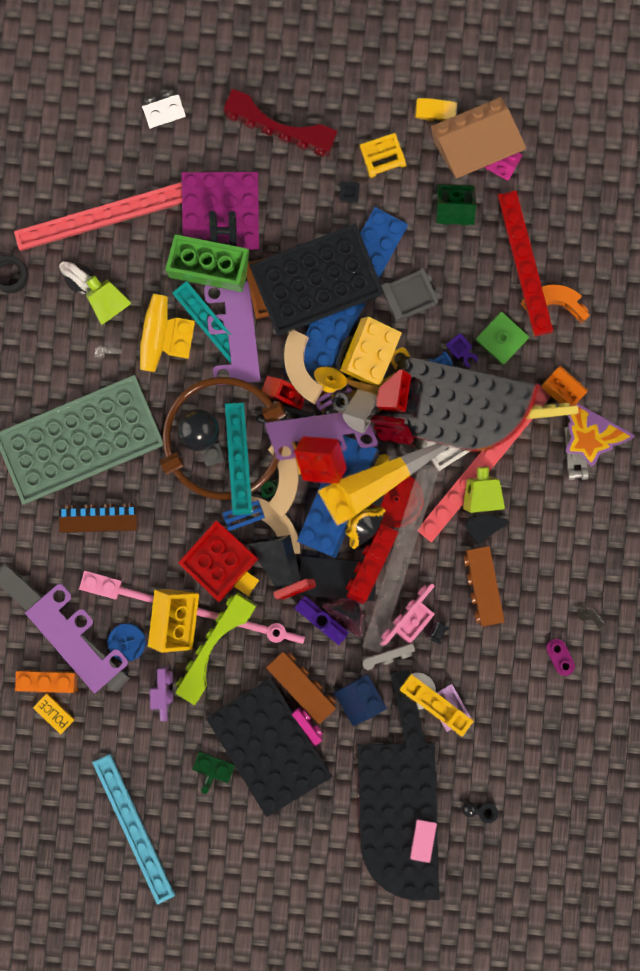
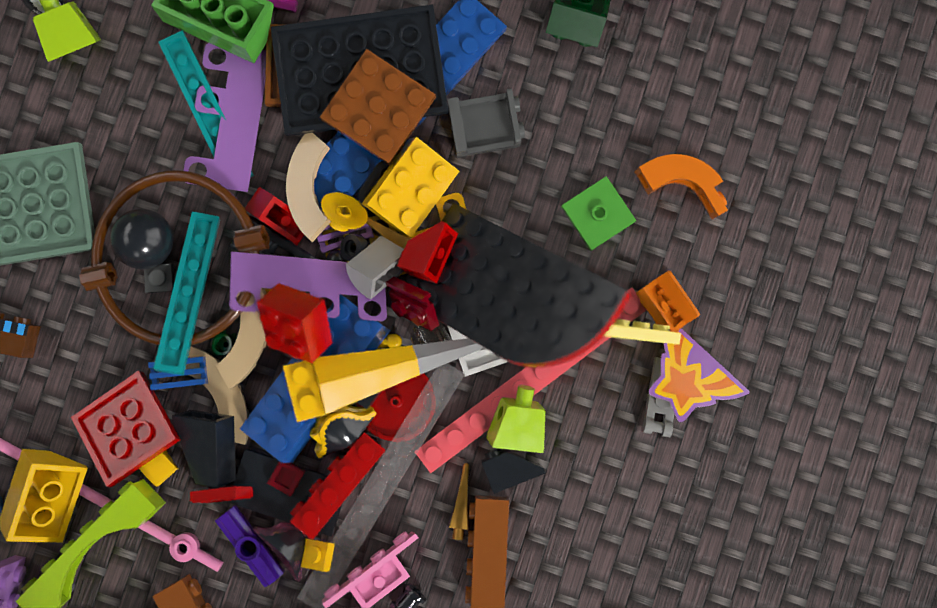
camera: 10 degrees right, 0 degrees up
clear hand [94,346,122,359] -> none
yellow plate [140,294,195,372] -> none
blue bush [428,351,453,366] -> none
dark purple plate [445,333,478,368] -> none
red plate [498,190,553,337] -> none
none -> dark red tile [267,461,306,497]
none -> yellow plate [301,539,335,572]
none -> dark orange plate [320,49,436,165]
none -> pearl gold piece [449,463,469,540]

